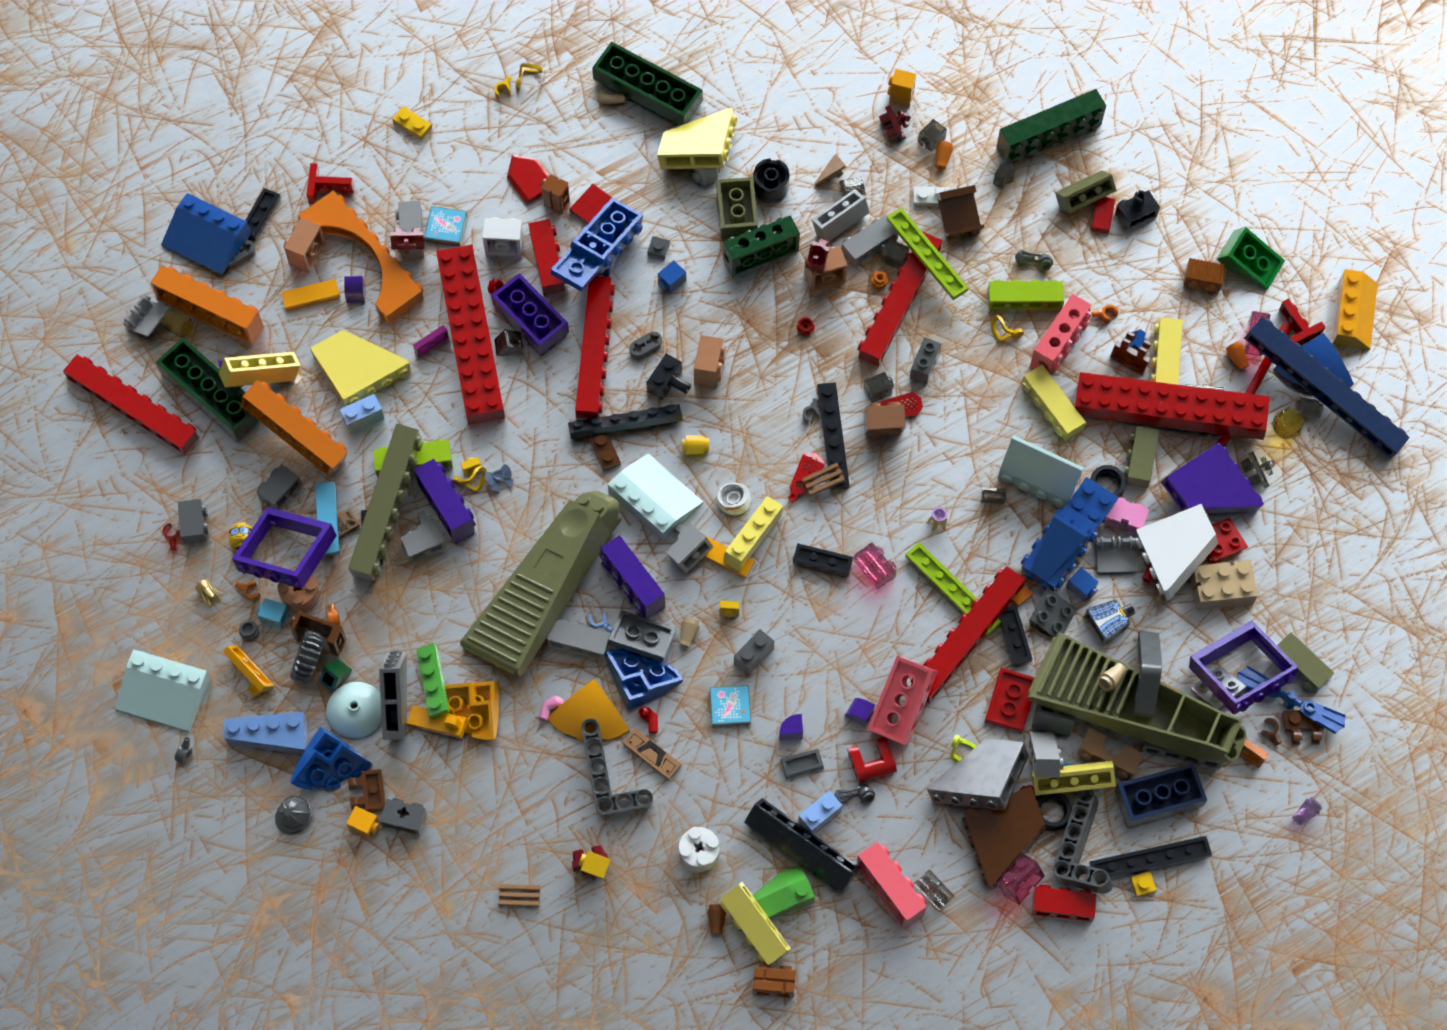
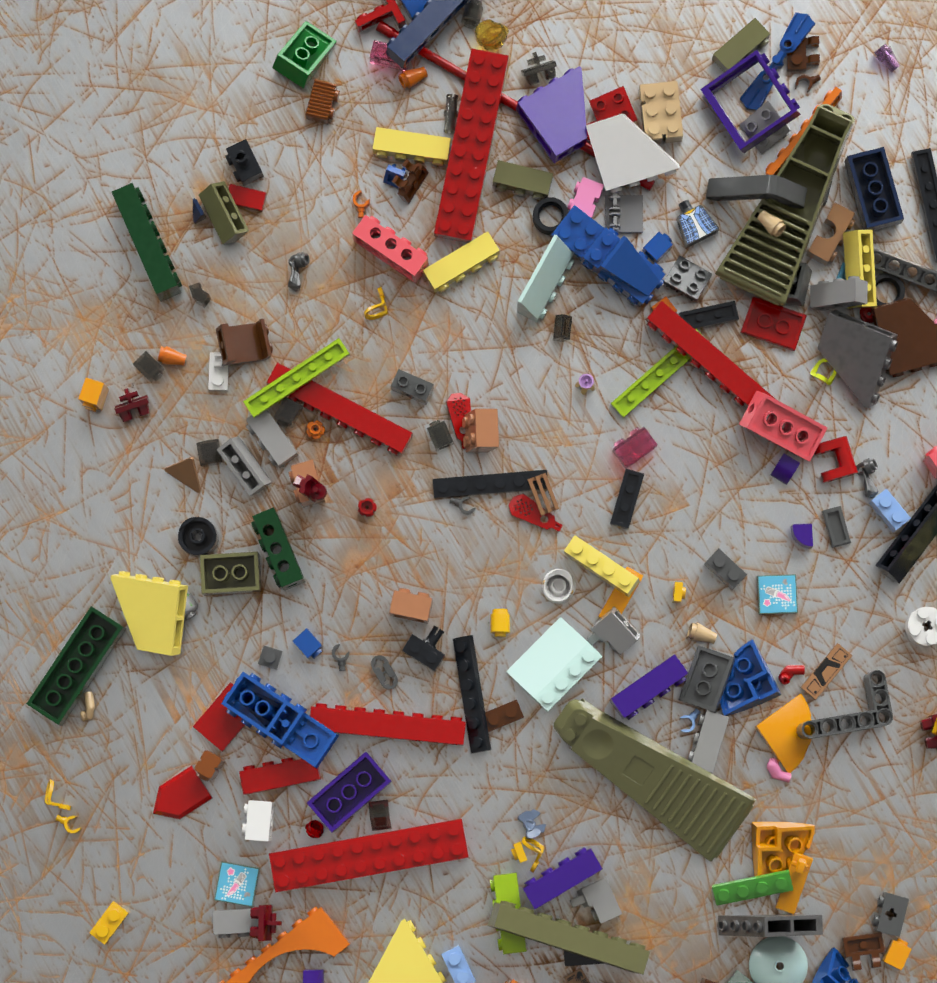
camera: 85 degrees left, 15 degrees up
magenta tile [413,325,449,358] -> none
lime brick [987,280,1064,310] -> none
none -> dark blue slope [192,198,206,224]
none -> dark grey piece [332,644,350,671]

